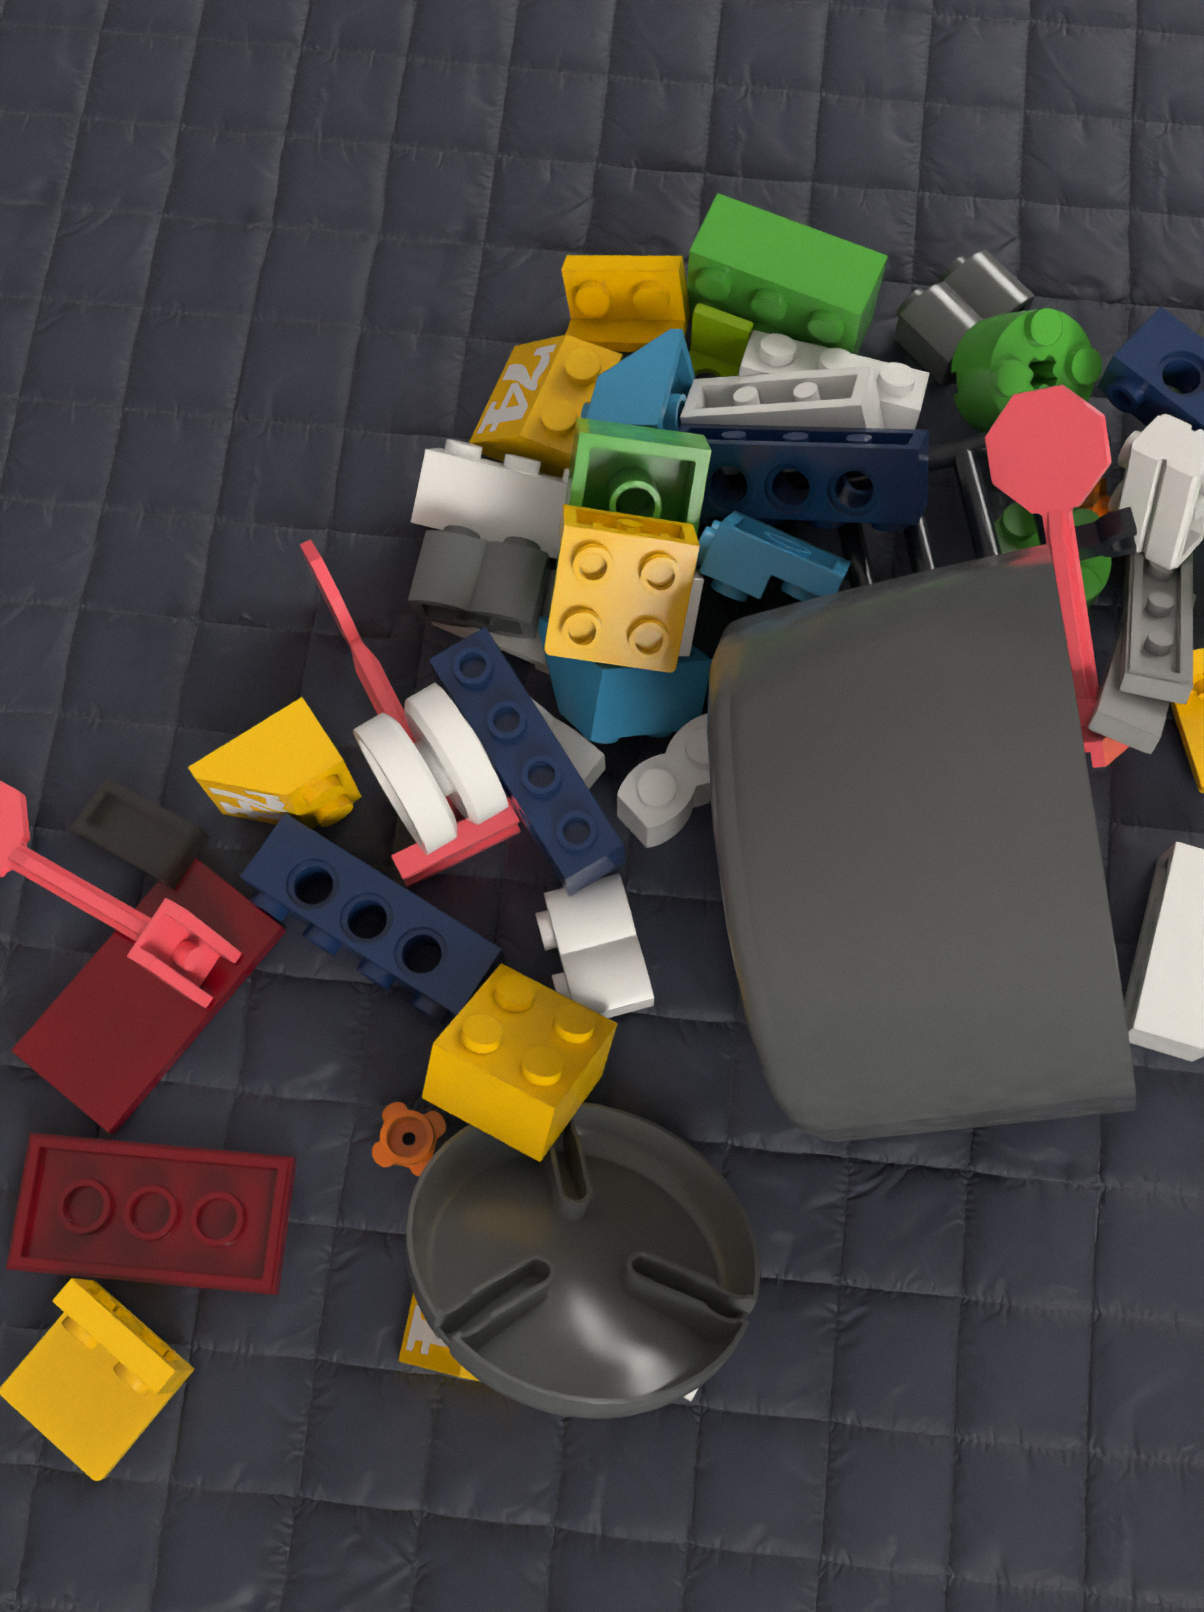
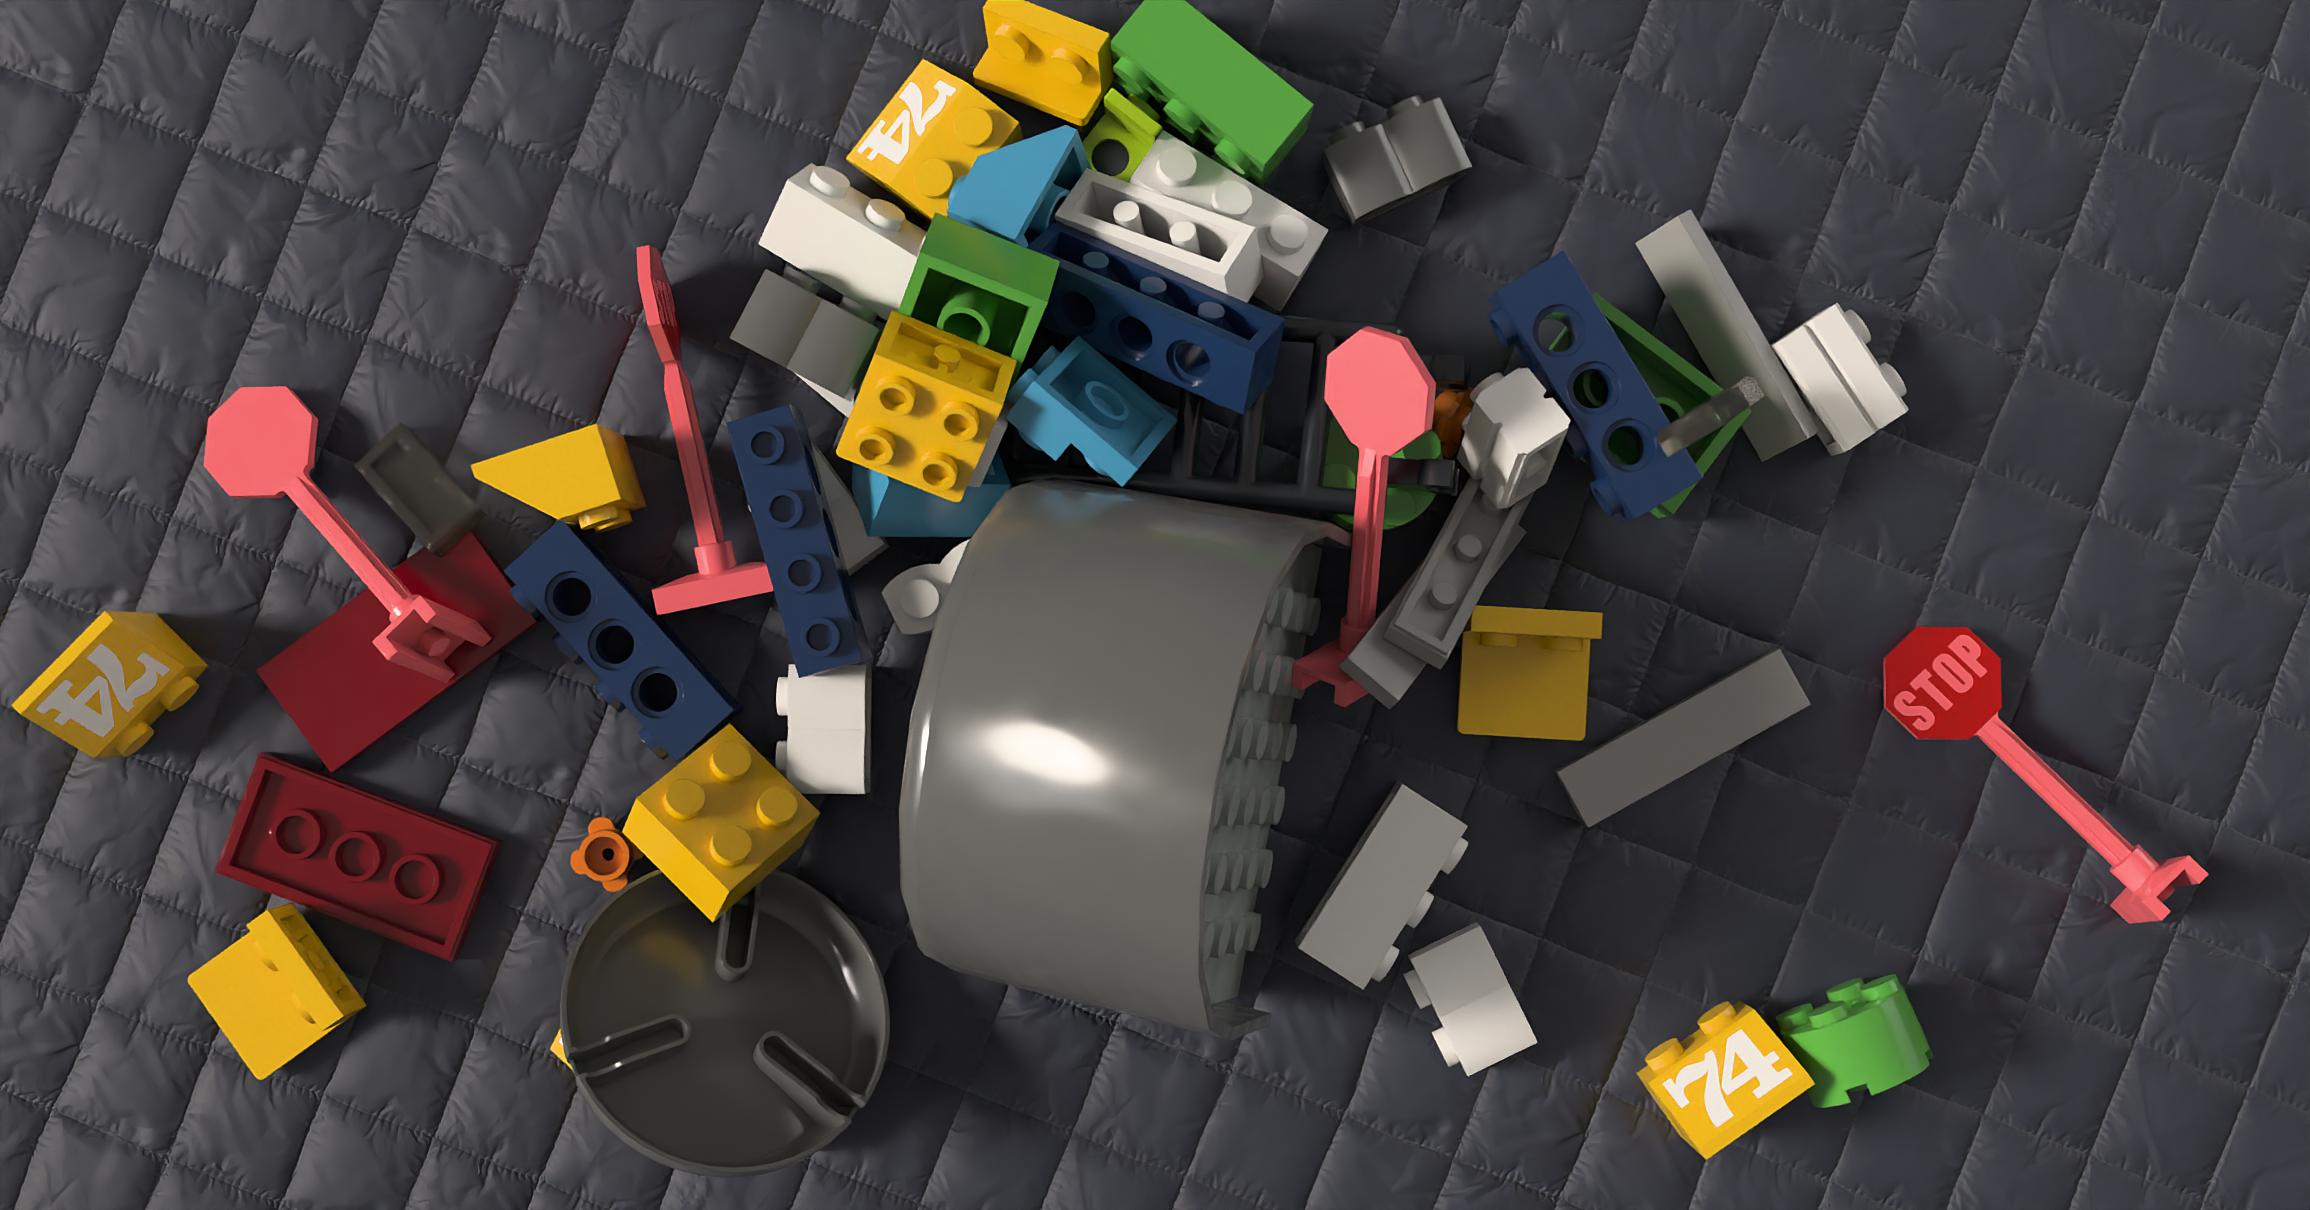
camera: 15 degrees right, 15 degrees up
white wheel [353,683,509,855] -> none
bright green brick [951,308,1102,433] -> none

